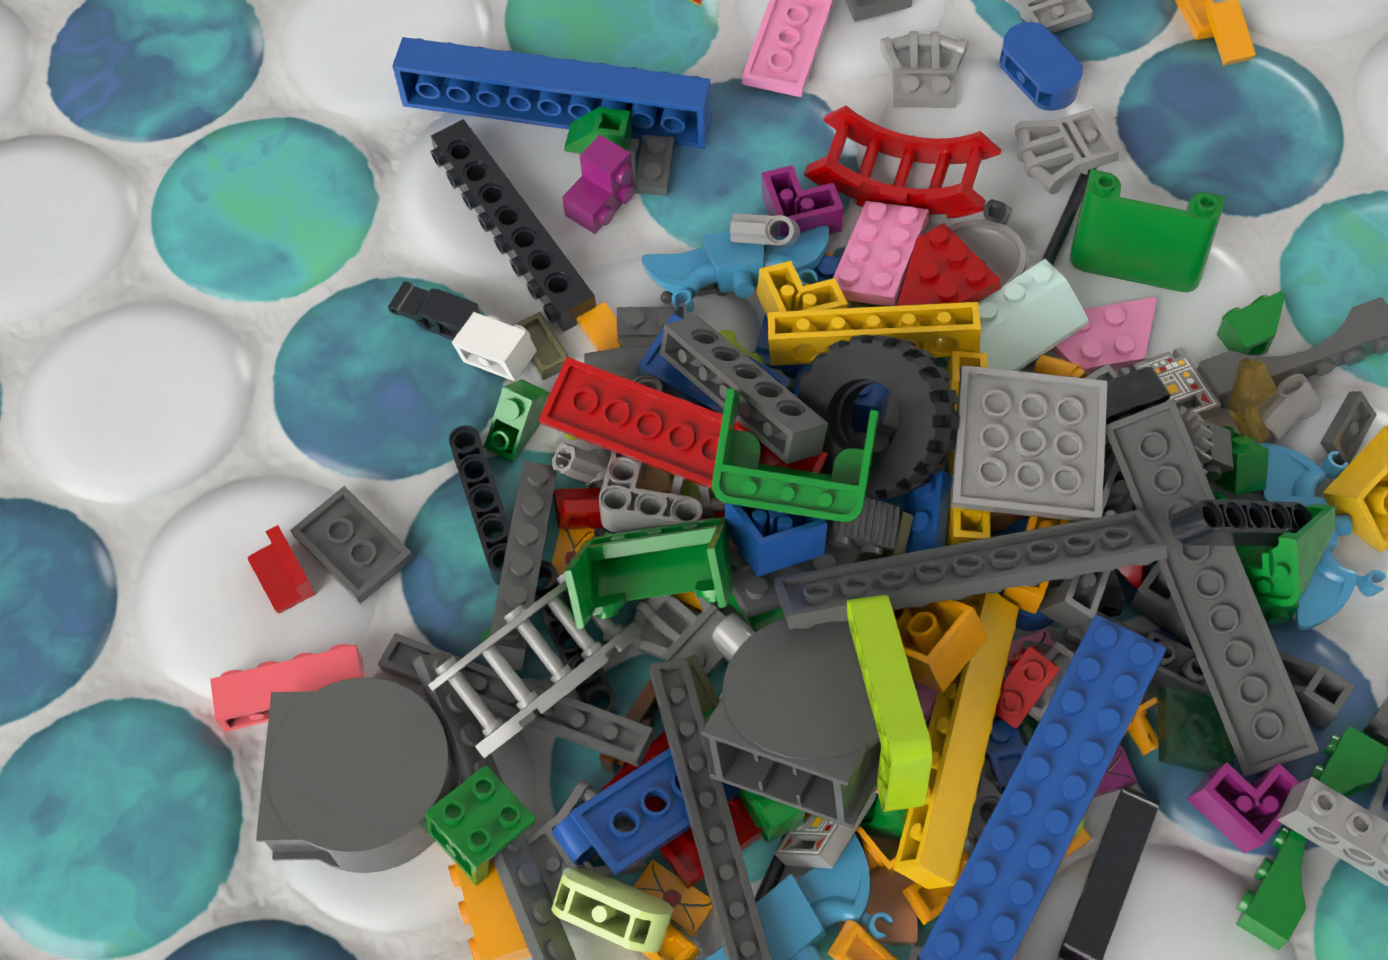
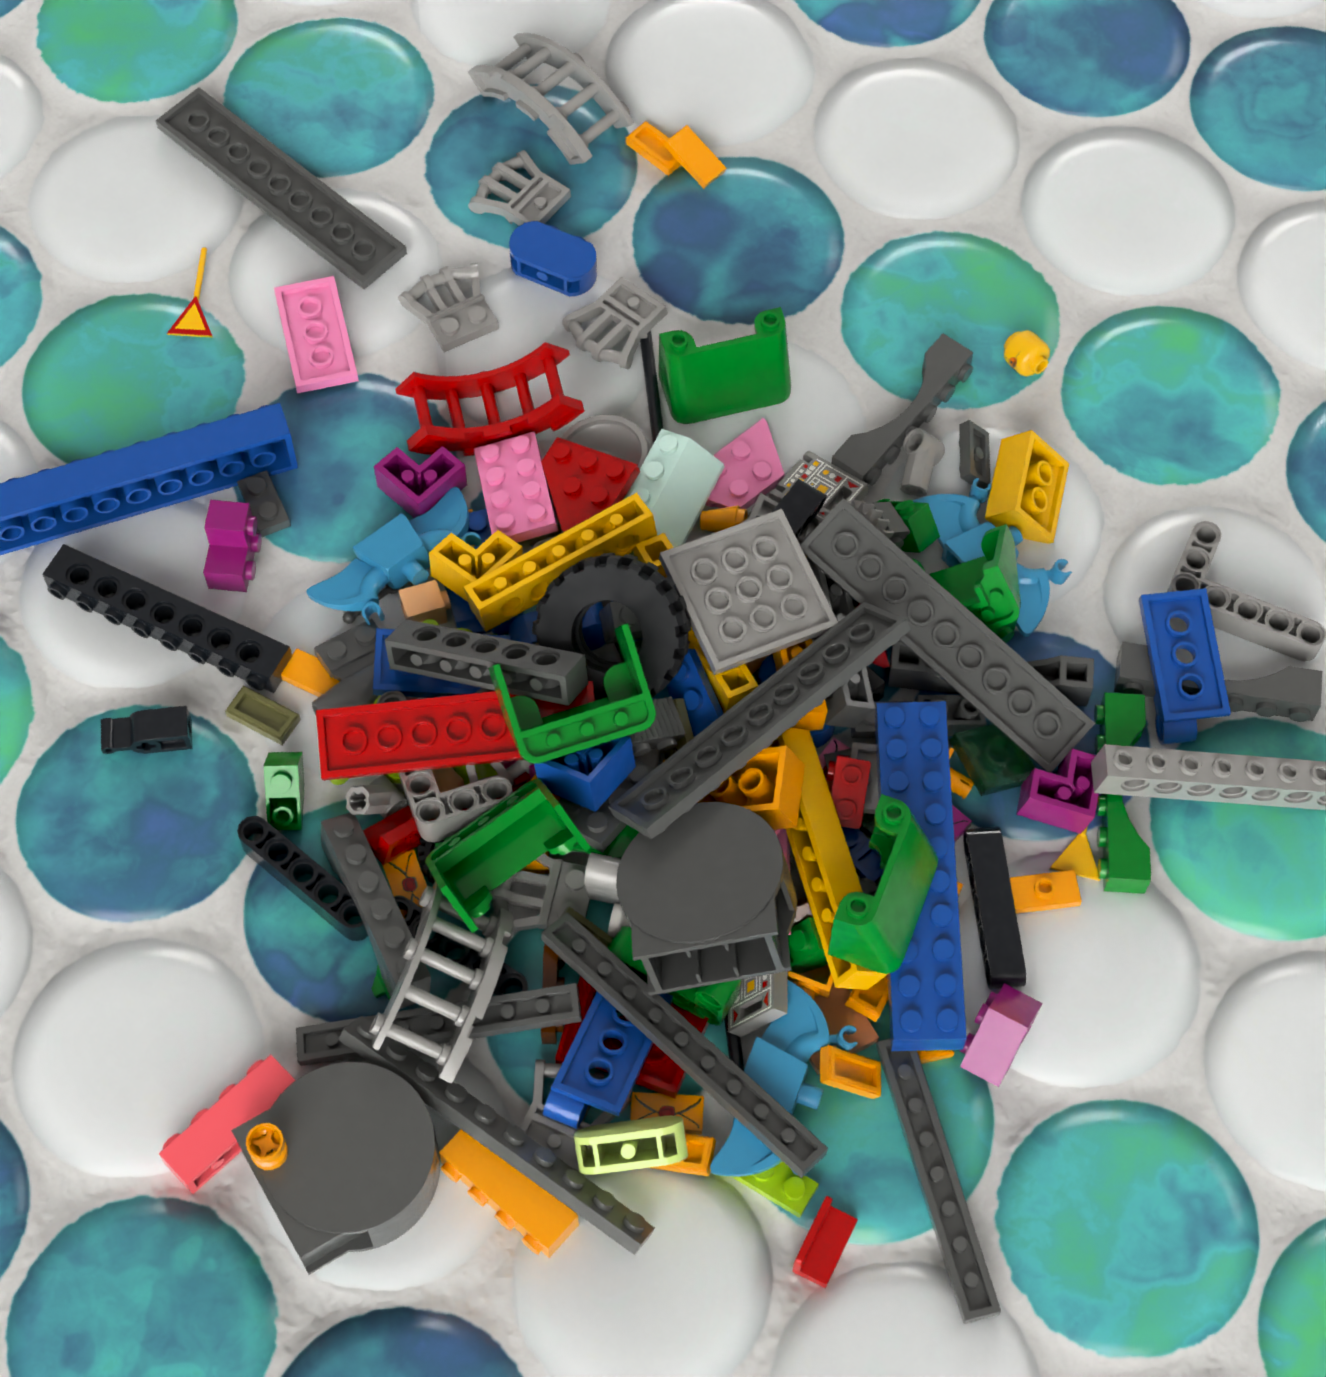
camera: 35 degrees left, 0 degrees up
red panel [247,525,316,614] -> none
dark grey plate [290,486,414,604] -> none
green bracket [425,766,535,886] -> none
white brick [452,312,537,381] -> none
green slope [564,107,632,154] -> none
light grey piece [730,213,800,247] -> none
lime beam [847,595,932,812] -> none
black bar [983,199,1013,226] -> none
black beam [1170,499,1313,546] -> none
green slope [1217,291,1285,356] -> none
clear yellow slope [1227,358,1279,444] -> none
none -> light orange wheel [246,1123,288,1170]
none -> light nougat brick [398,579,451,625]
none -> green windscreen [828,794,938,974]
none -> light orange plate [1010,870,1082,914]
none -> yellow piece [1049,826,1101,881]

